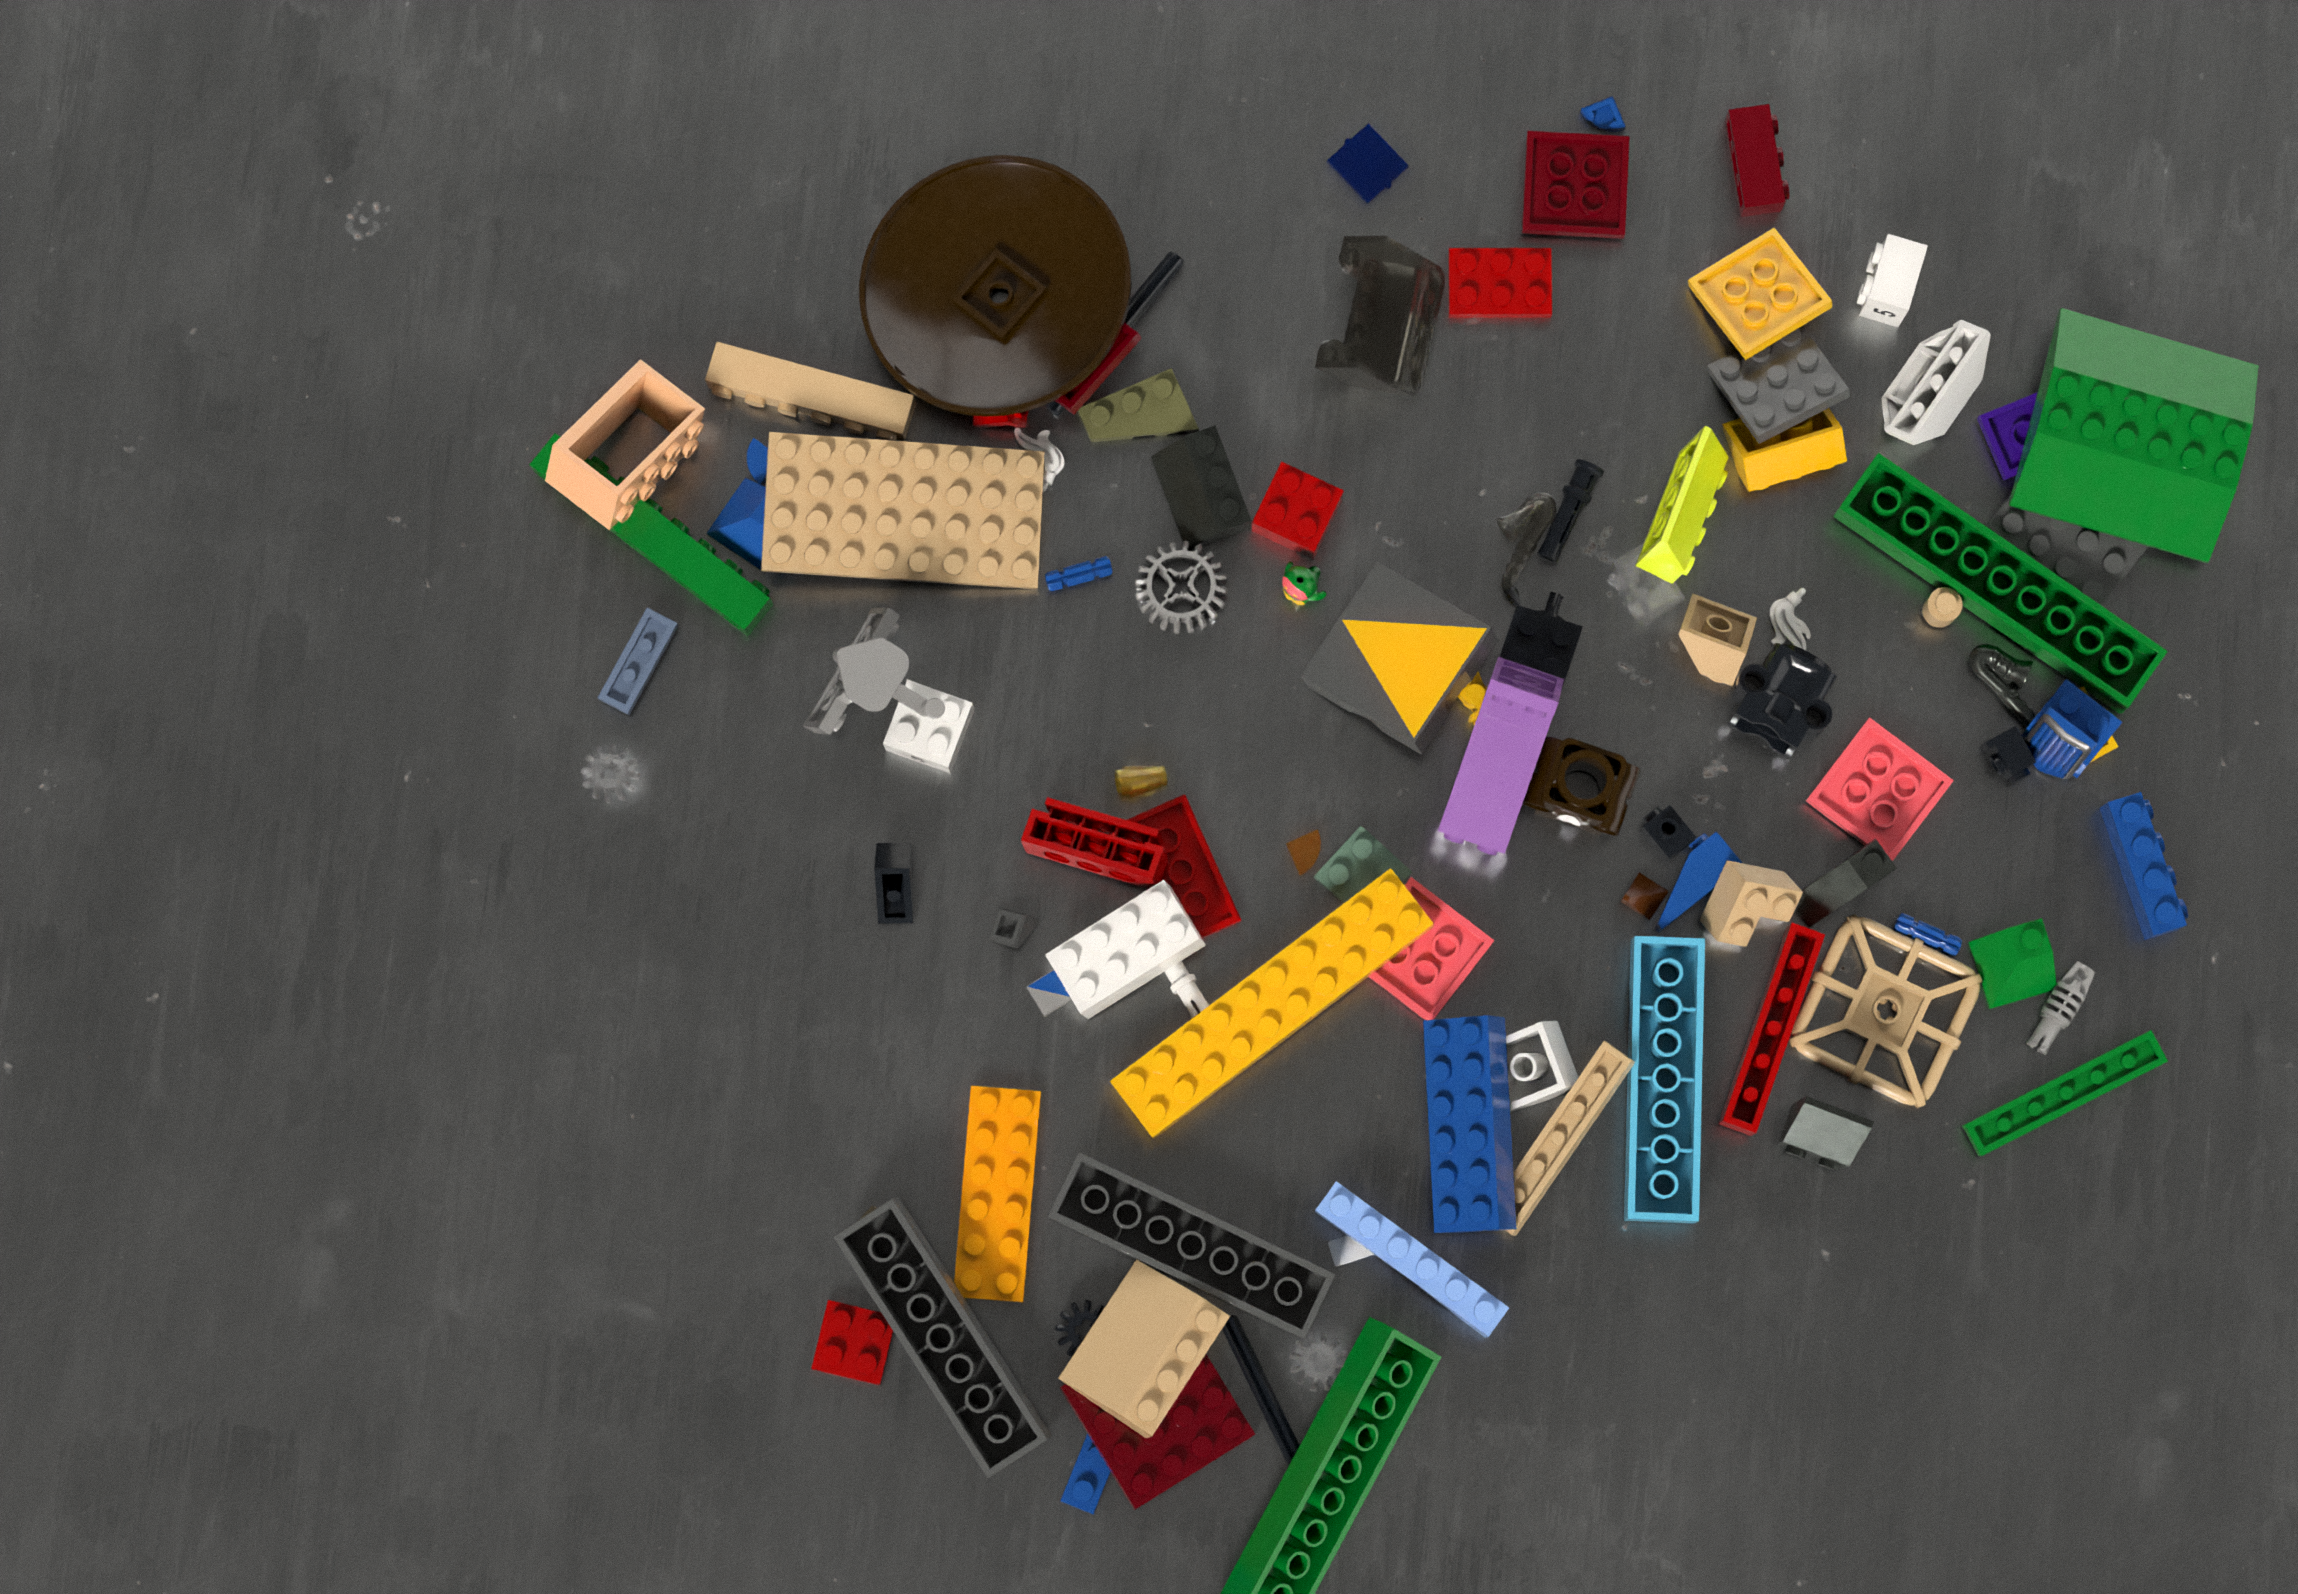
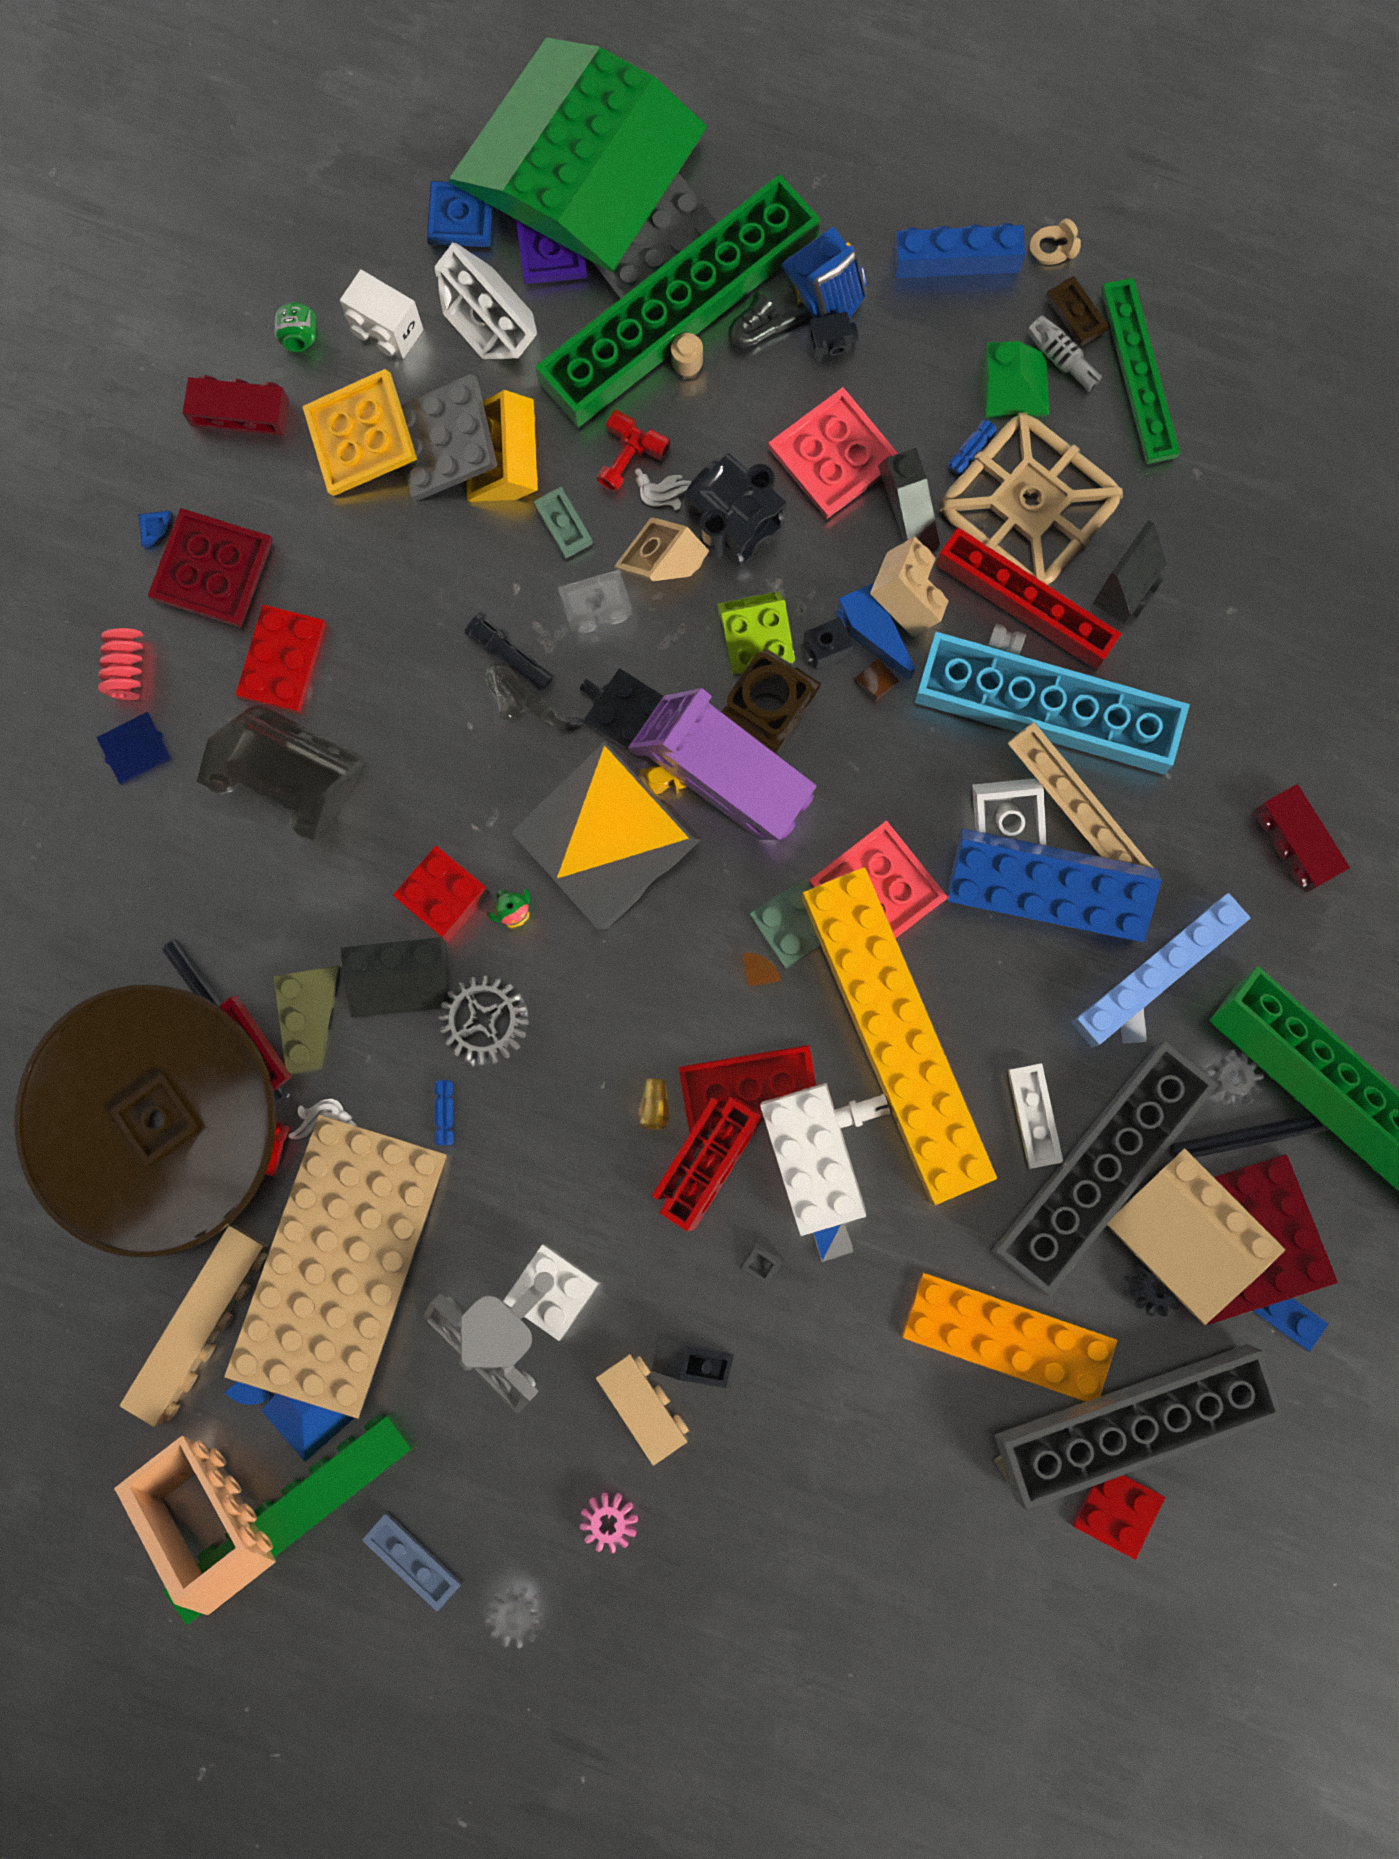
camera: 80 degrees left, 0 degrees up
neon yellow slope [1635,426,1729,584] -> none
none -> coral piece [98,628,144,700]
none -> green head [275,301,317,352]
none -> blue plate [427,181,493,247]
none -> sand green plate [533,487,593,559]
none -> bright pink gear [579,1492,638,1553]
none -> red bar [596,409,671,492]
none -> tan brick [596,1353,690,1466]
none -> lime bracket [717,591,795,674]
none -> light grey wheel [987,623,1027,655]
none -> white plate [1008,1064,1063,1169]
none -> tan piece [1029,218,1081,265]
none -> dark brown plate [1046,275,1109,347]
none -> dark red brick [1255,783,1350,893]

